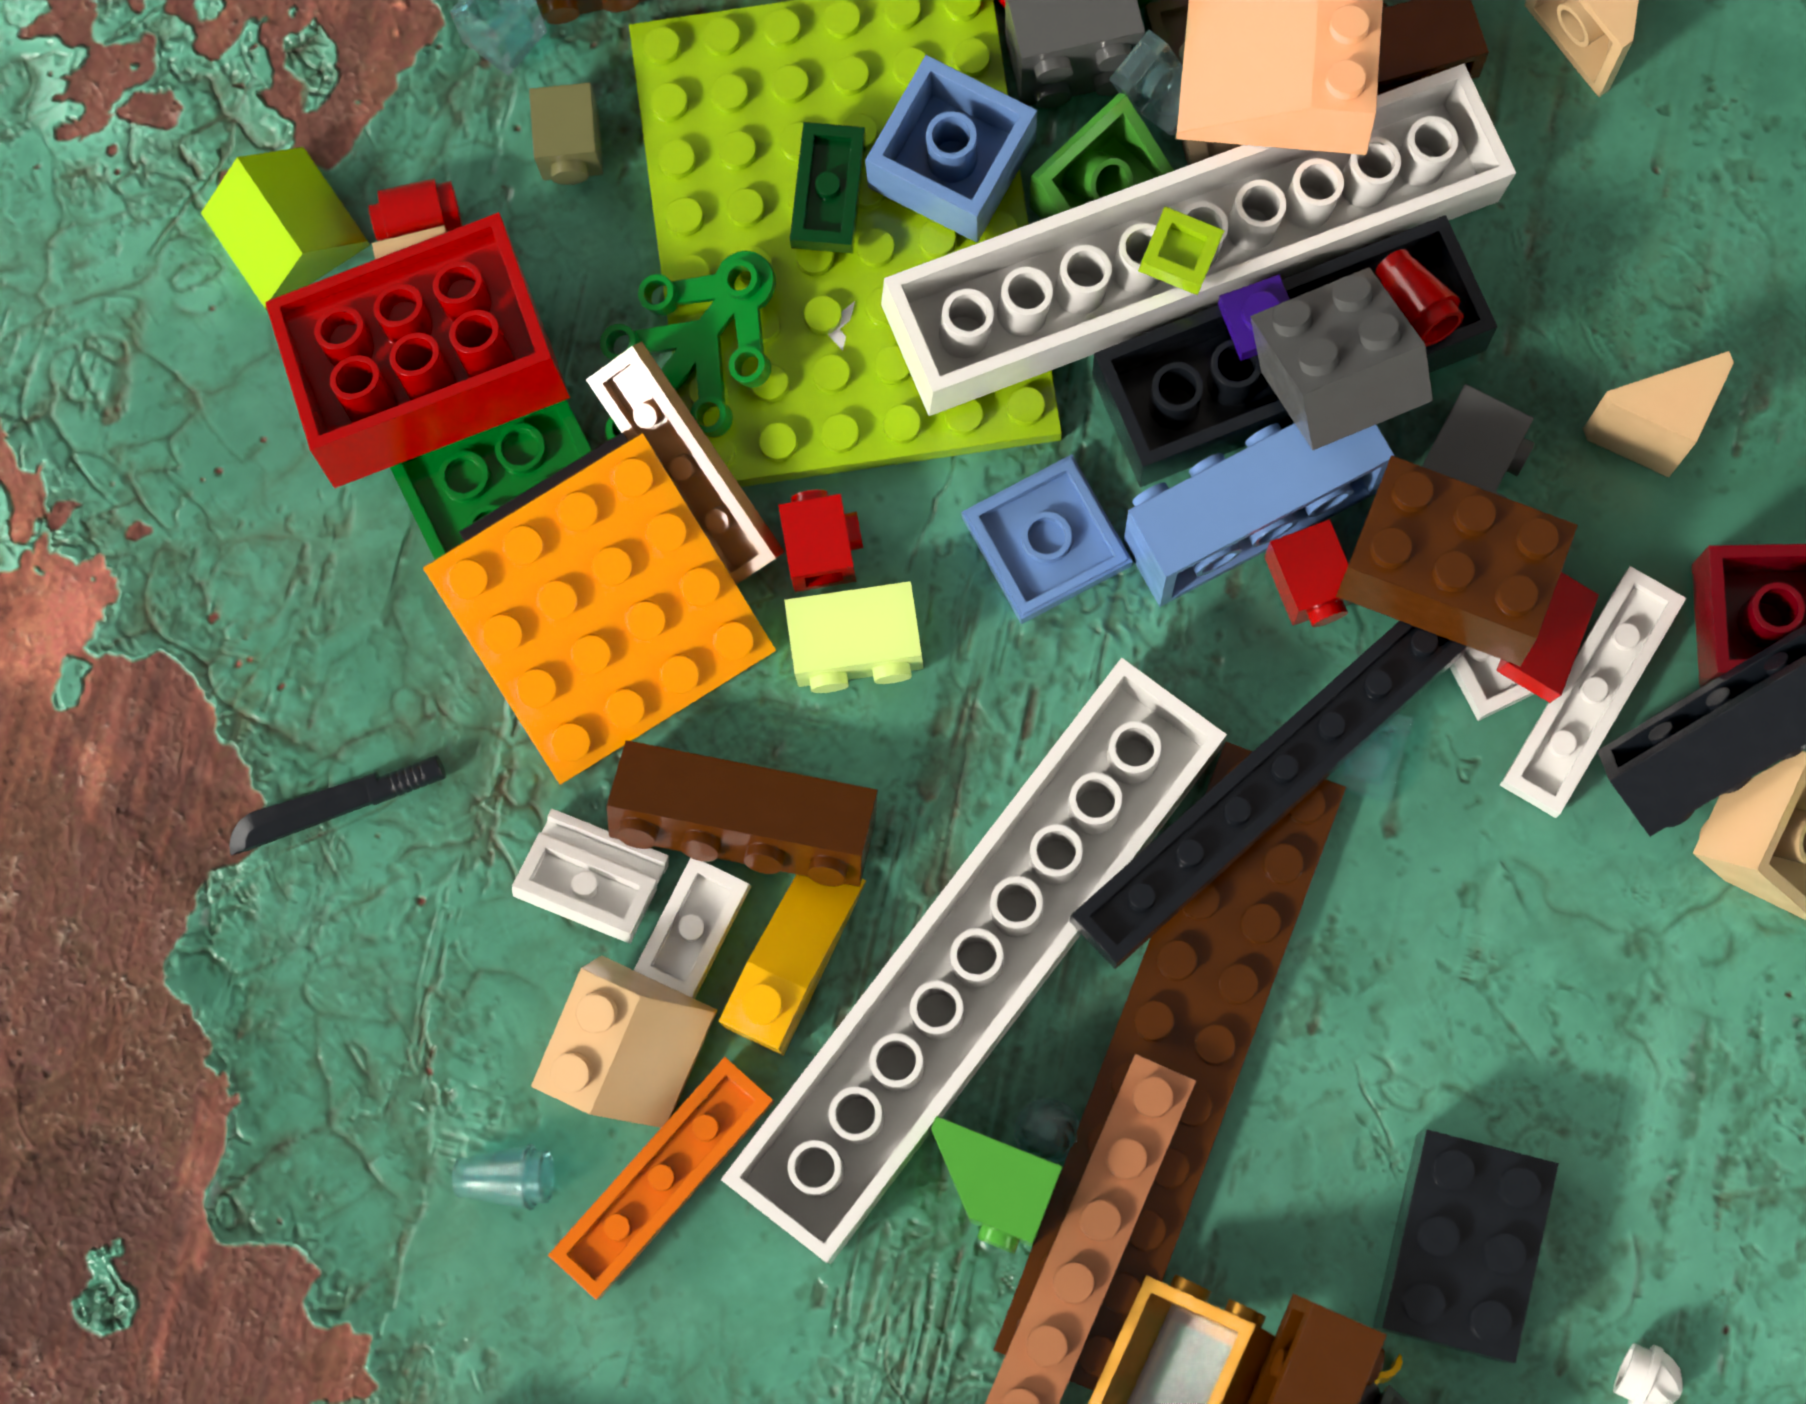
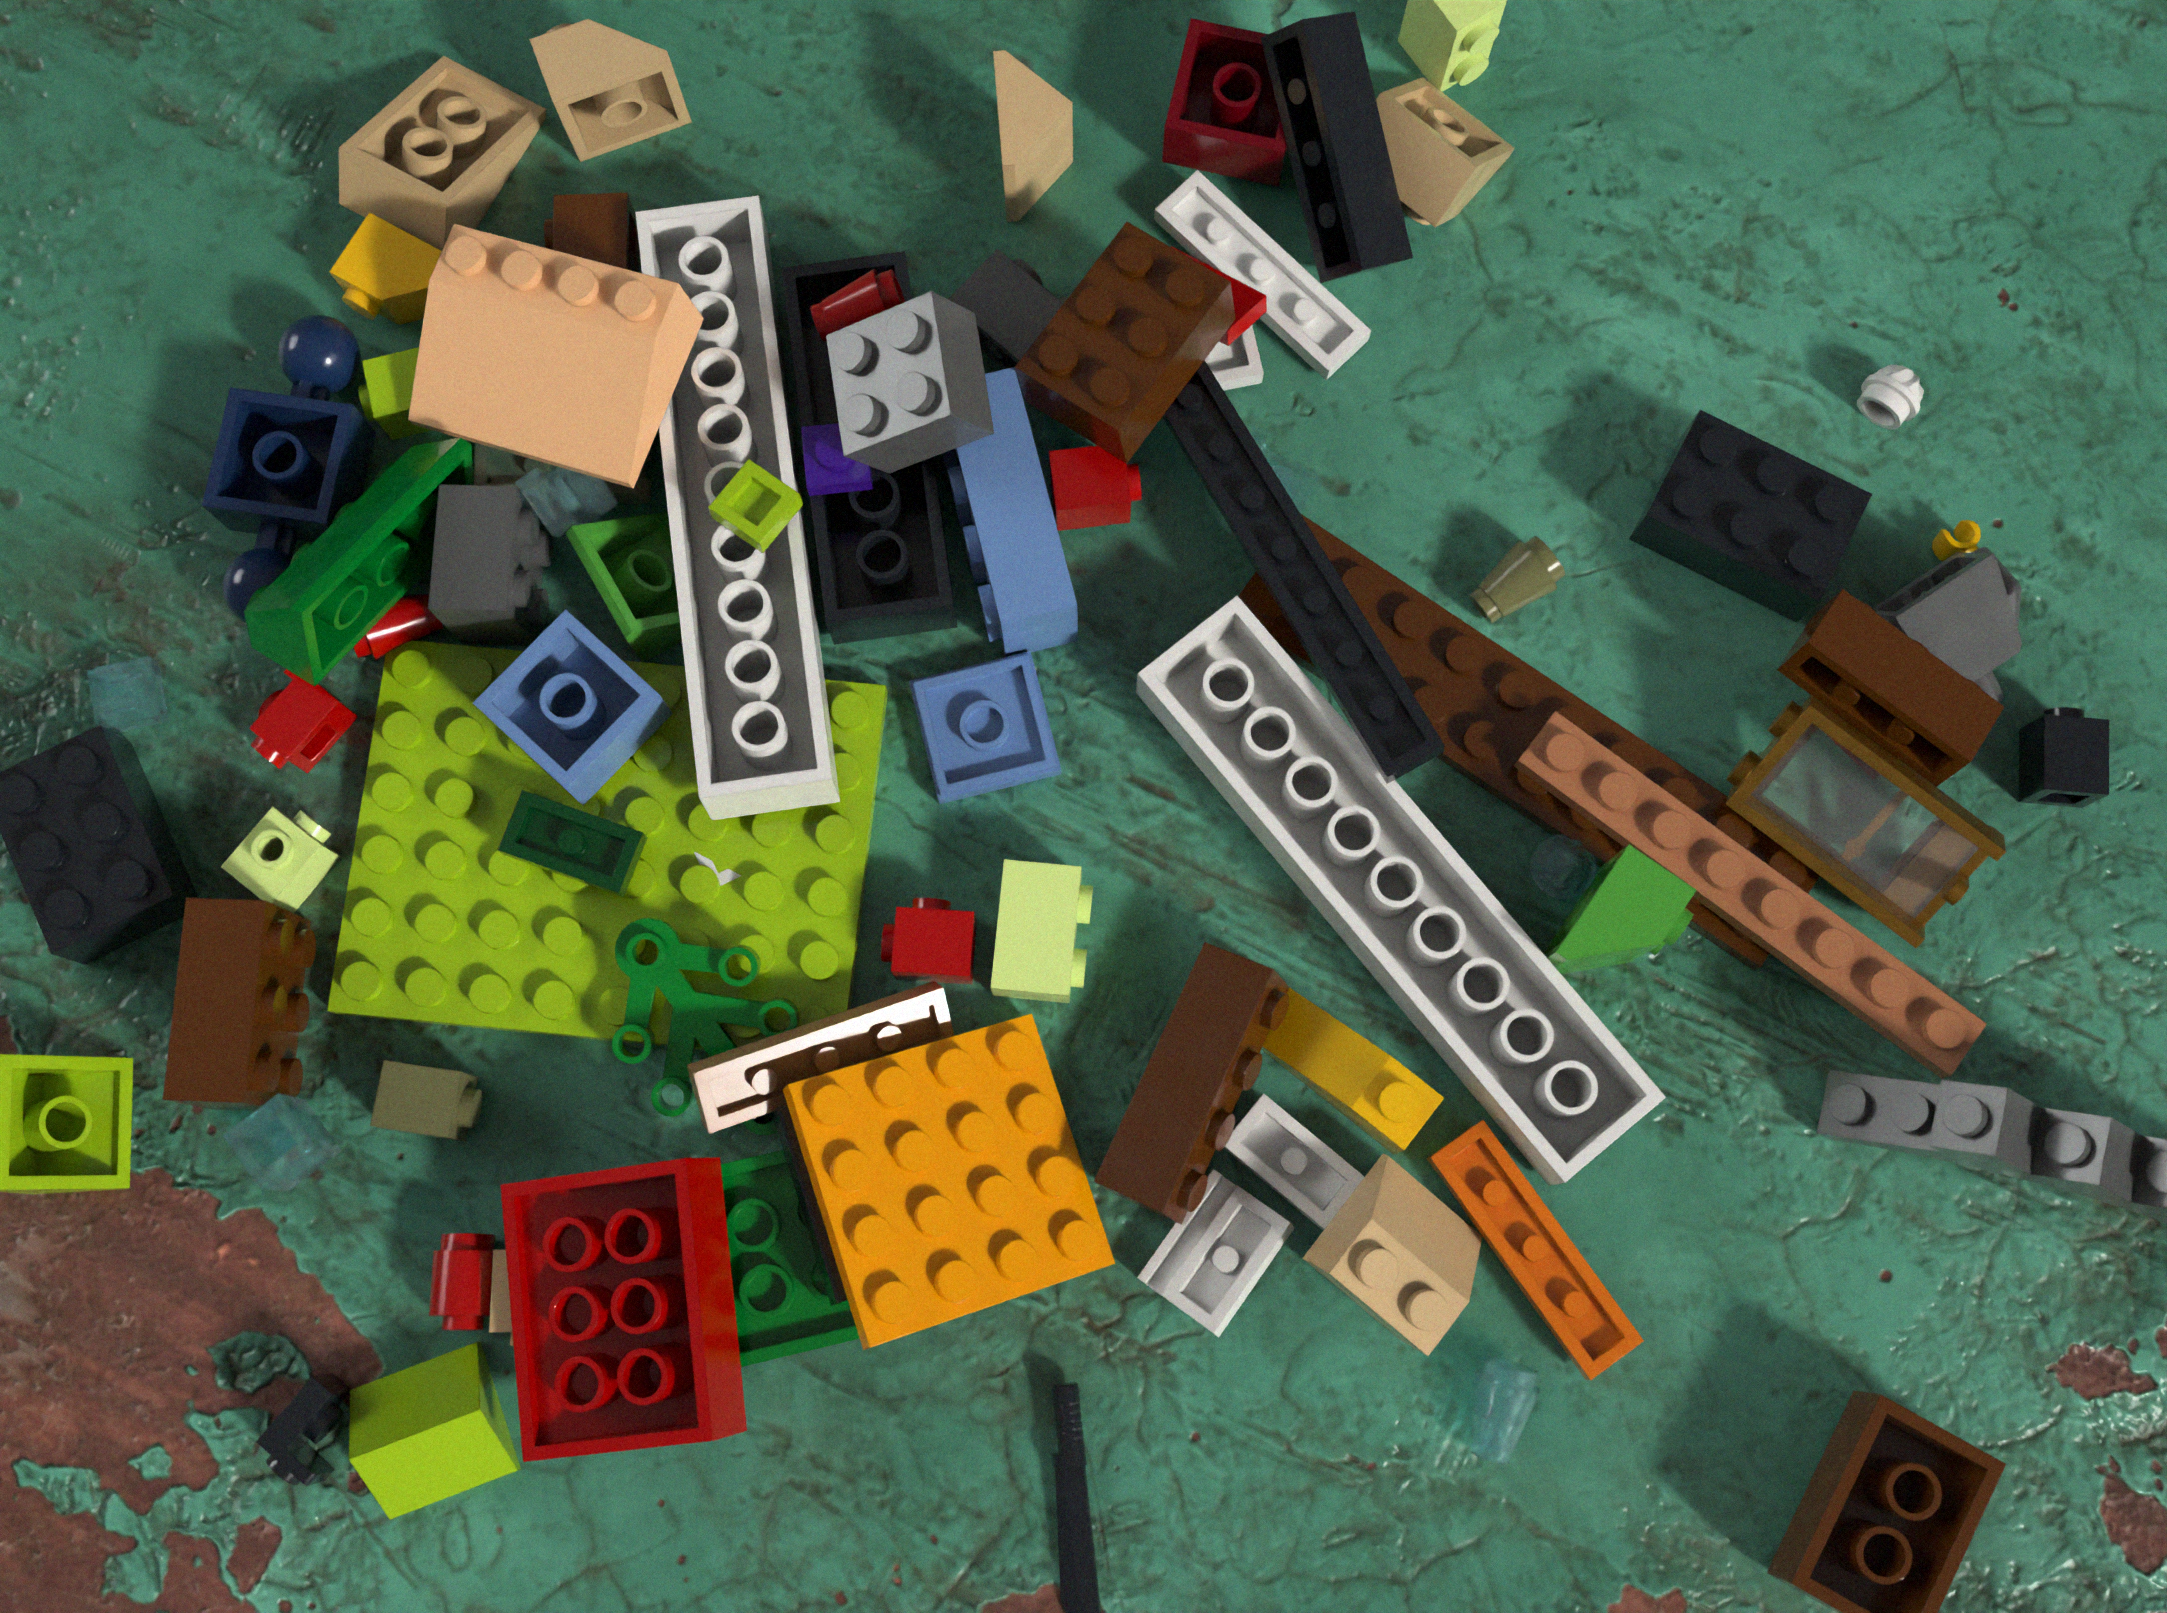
camera: 85 degrees left, 0 degrees up
none -> black bracket [256,1373,351,1486]
none -> olive cone [1468,536,1565,624]

